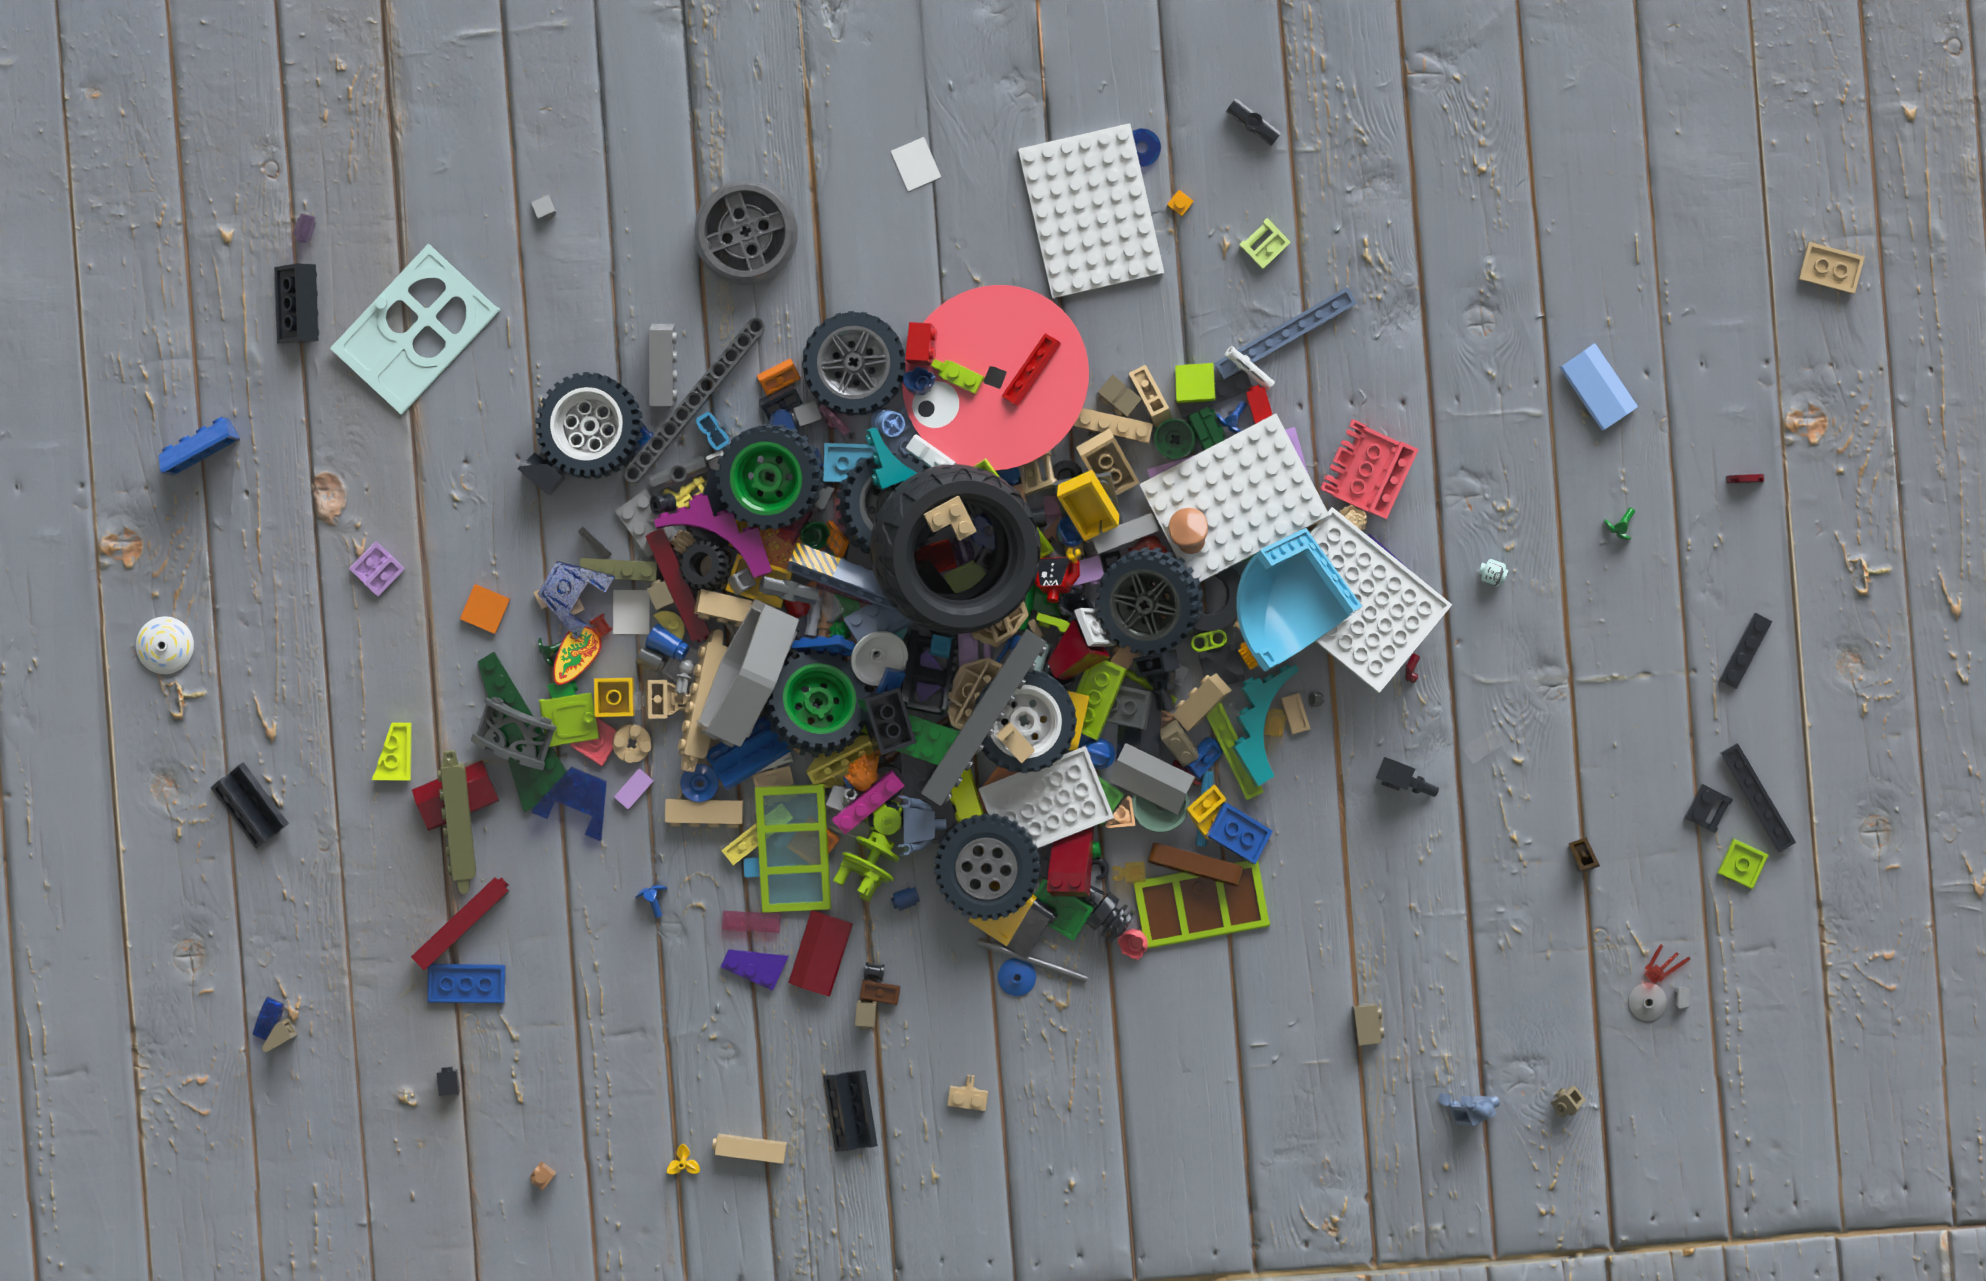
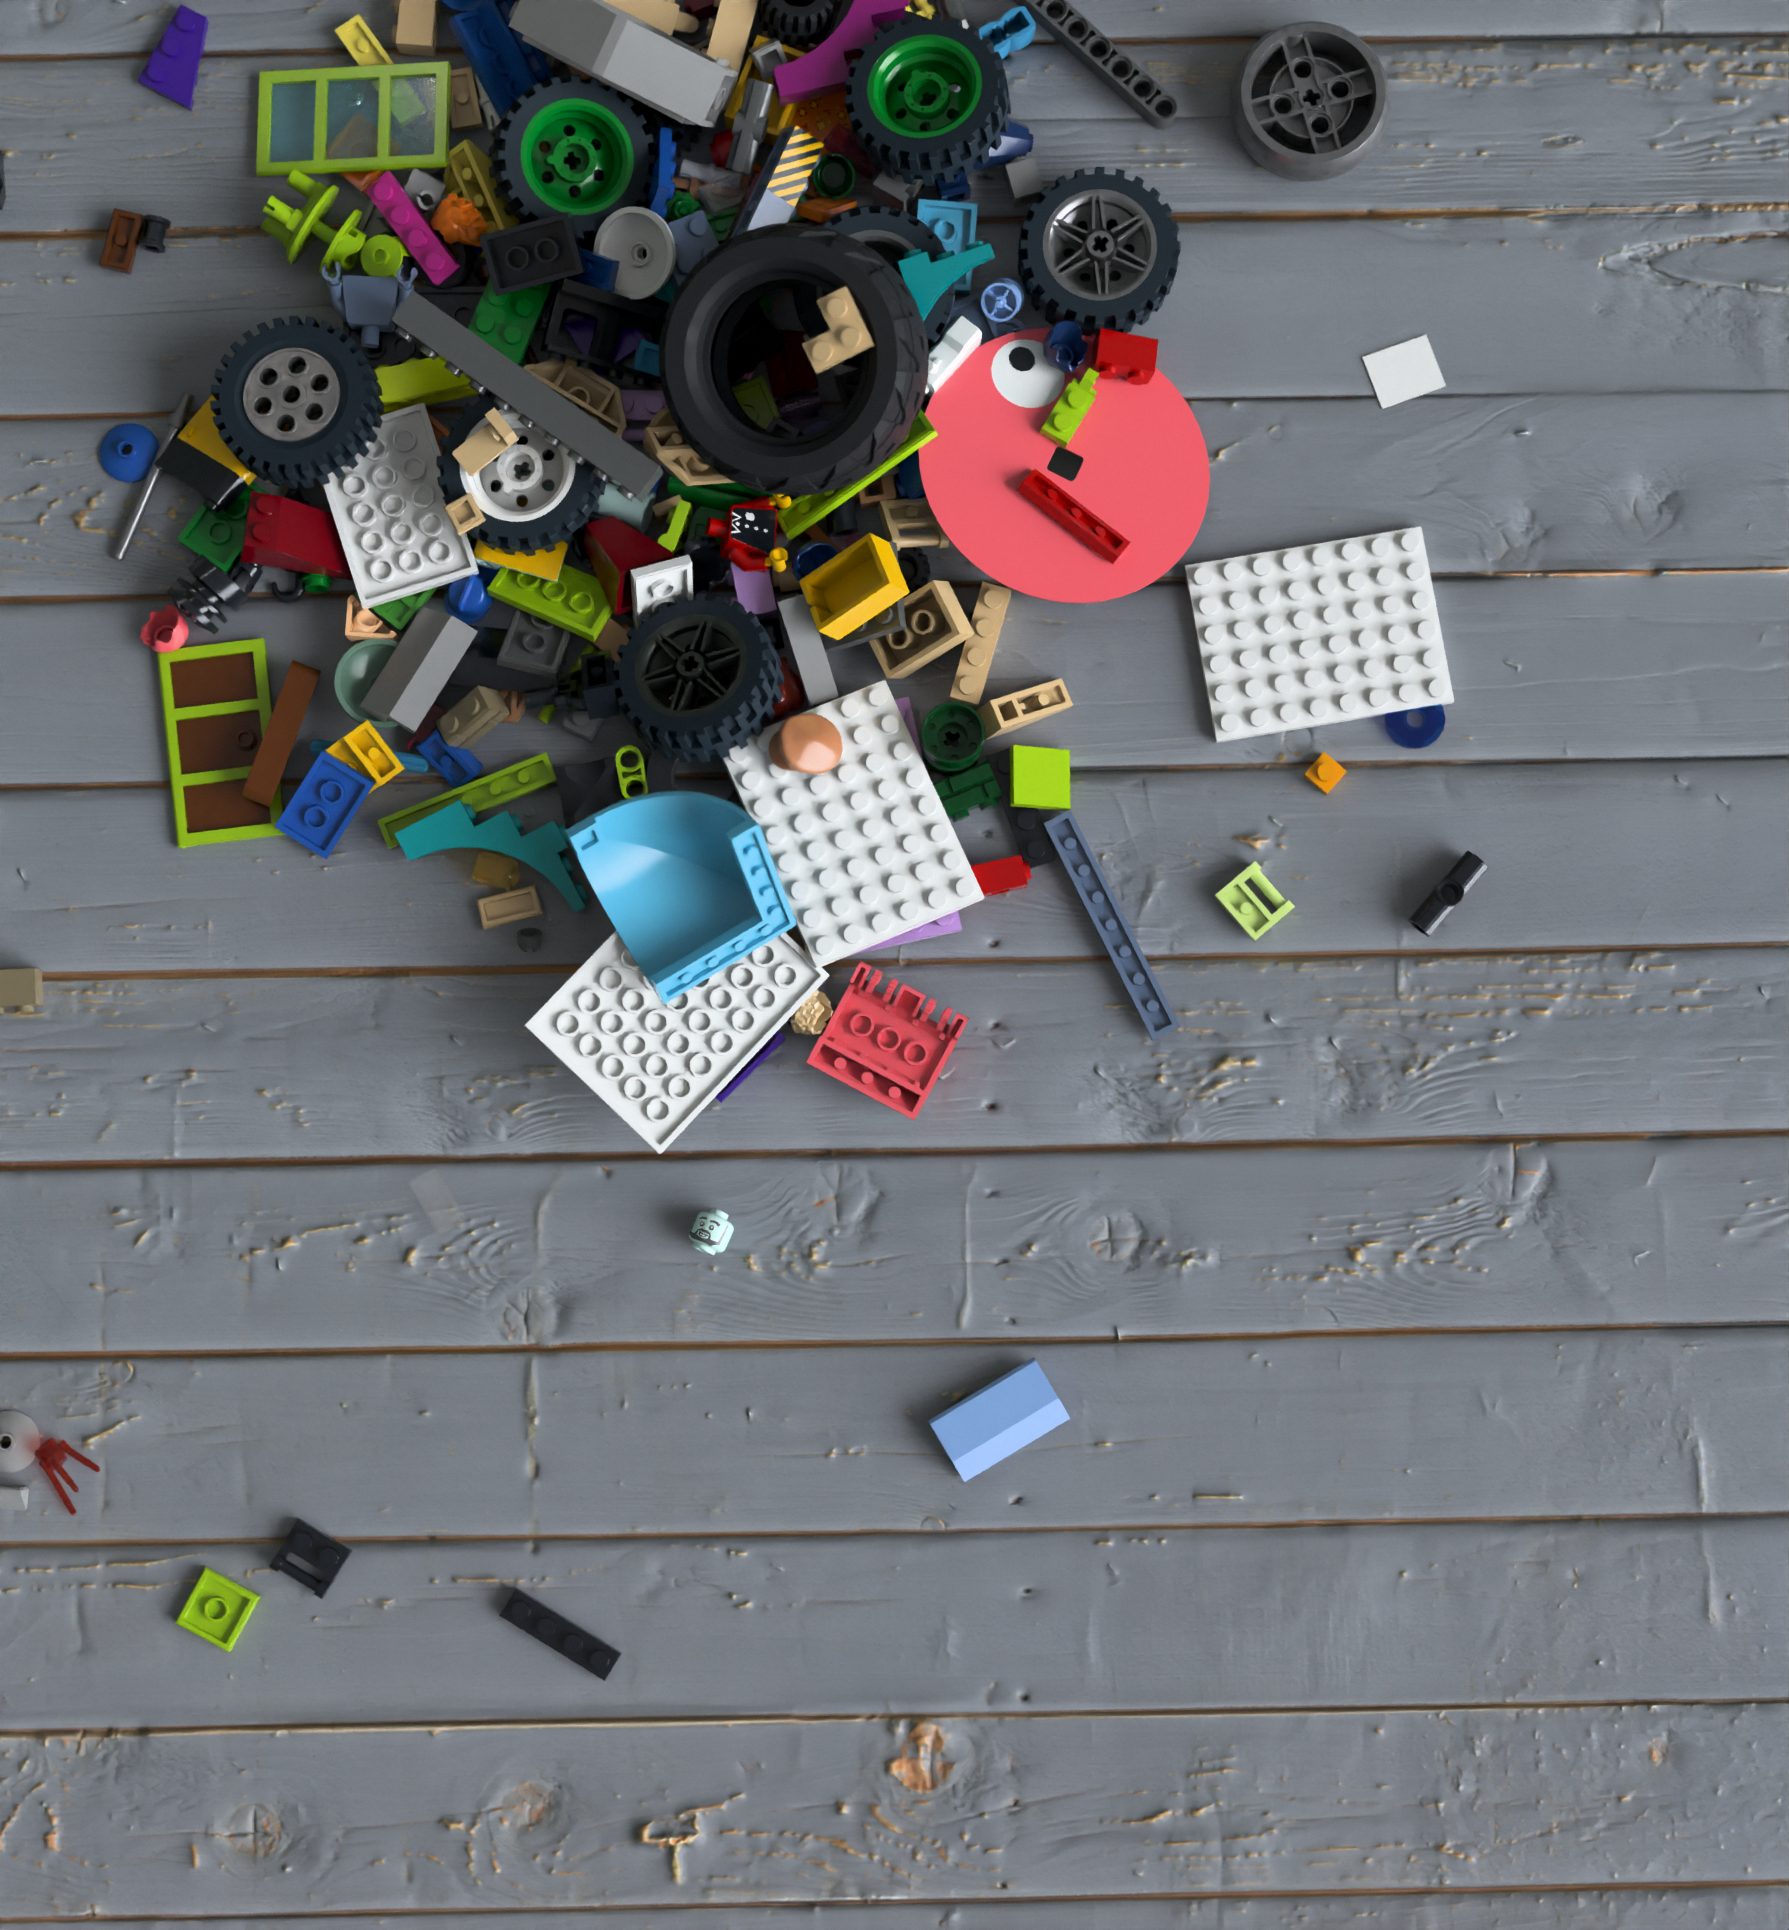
camera: 90 degrees right, 5 degrees down
clear pink plate [722,910,781,933] -> none
dark azure tile [744,857,760,877] -> none
orange slope [757,359,801,396] -> none
black slope [759,383,803,420] -> none
dark red slope [788,910,853,997] -> none
clear pink plate [818,405,851,436] -> none
dark tan piece [855,999,877,1030] -> none
dark blue brick [891,887,920,911] -> none
dark tan piece [1097,374,1142,418] -> none
clear yellow plate [1112,861,1146,883] -> none
tan brick [1172,673,1232,731] -> none
blue plant [1216,401,1247,433] -> none
white pin [1225,346,1275,390] -> none
black brick [1376,757,1439,797] -> none
dark red arm [1405,653,1420,683] -> none
dark brown slope [1568,837,1600,873] -> none
green plant [1604,507,1635,540] -> none
black plate [1720,743,1796,852] -> none
dark red tile [1726,474,1764,483] -> none
tan plate [1798,242,1865,294] -> none
none -> tan tile [443,492,486,536]

